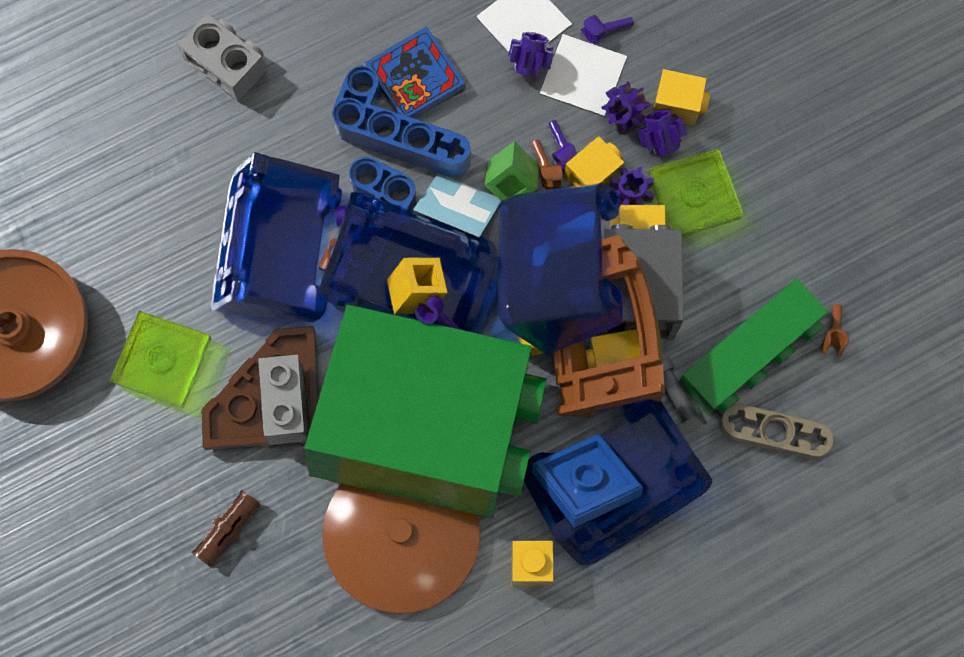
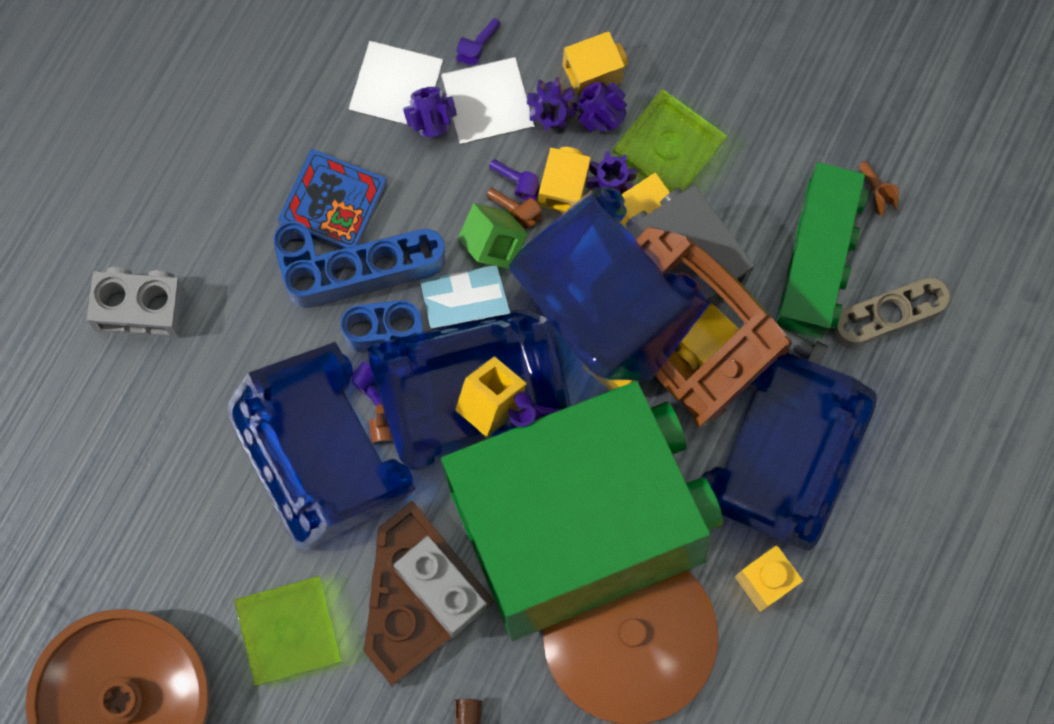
camera: 40 degrees left, 0 degrees up
blue tile [532,434,643,528] -> none

